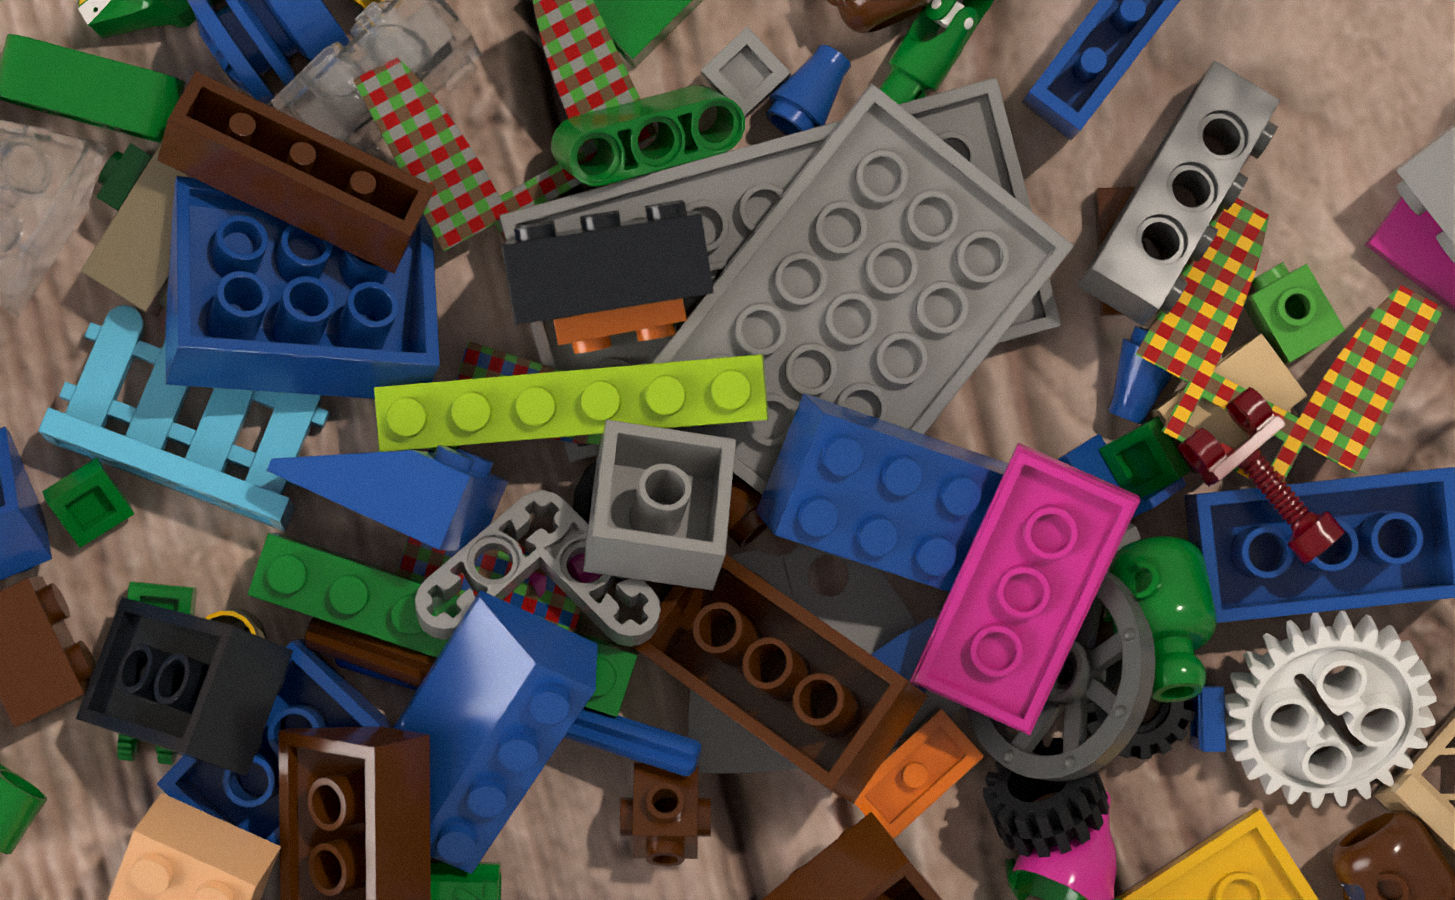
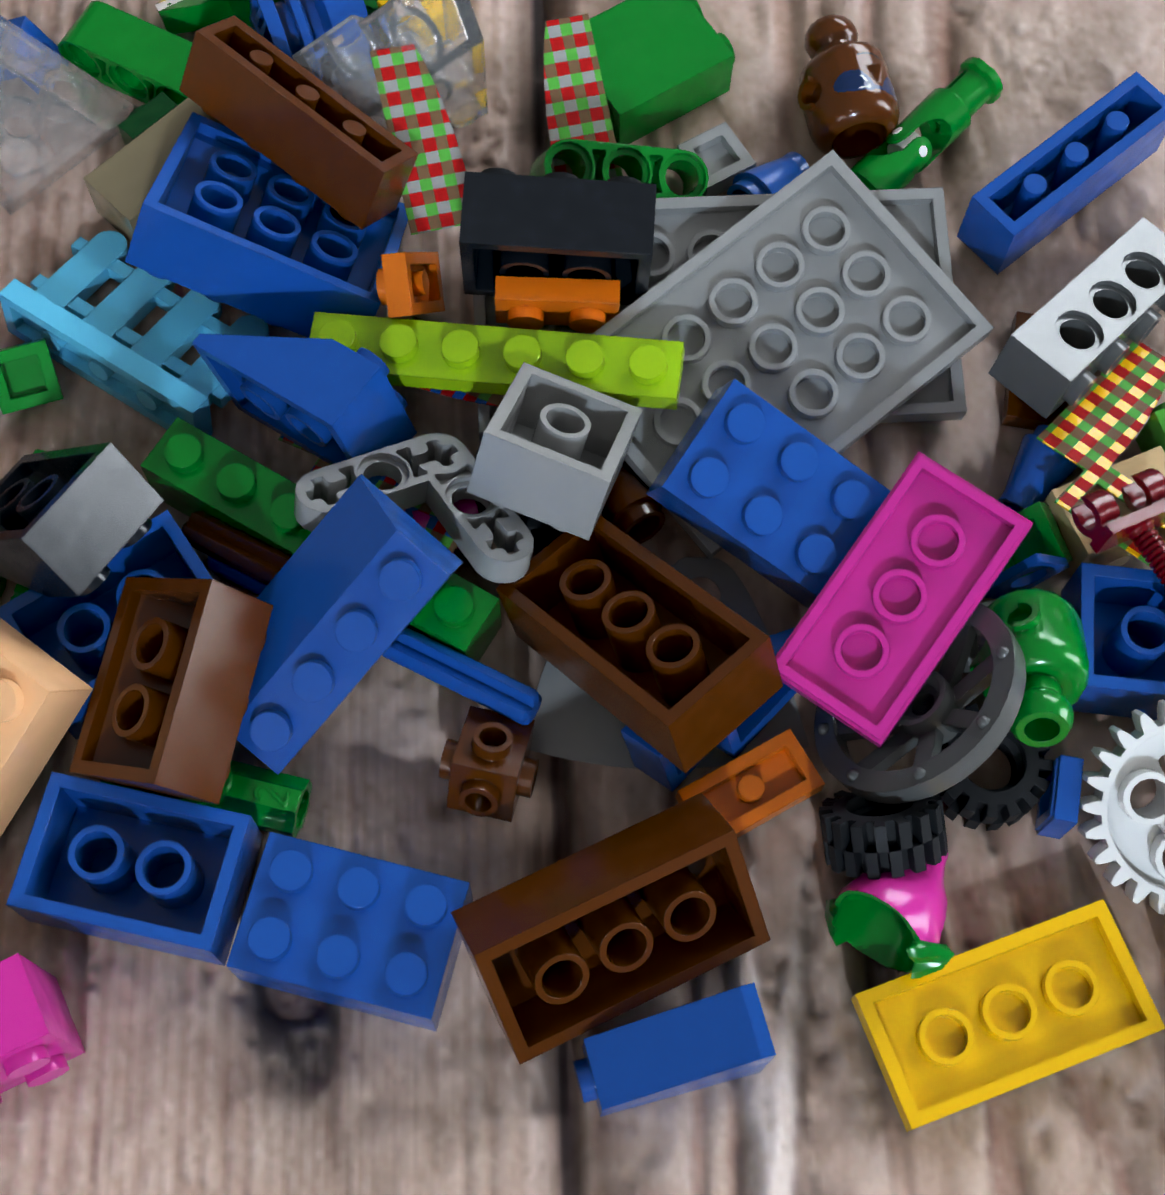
camera: 20 degrees right, 20 degrees down
none -> orange plate [376,252,445,318]

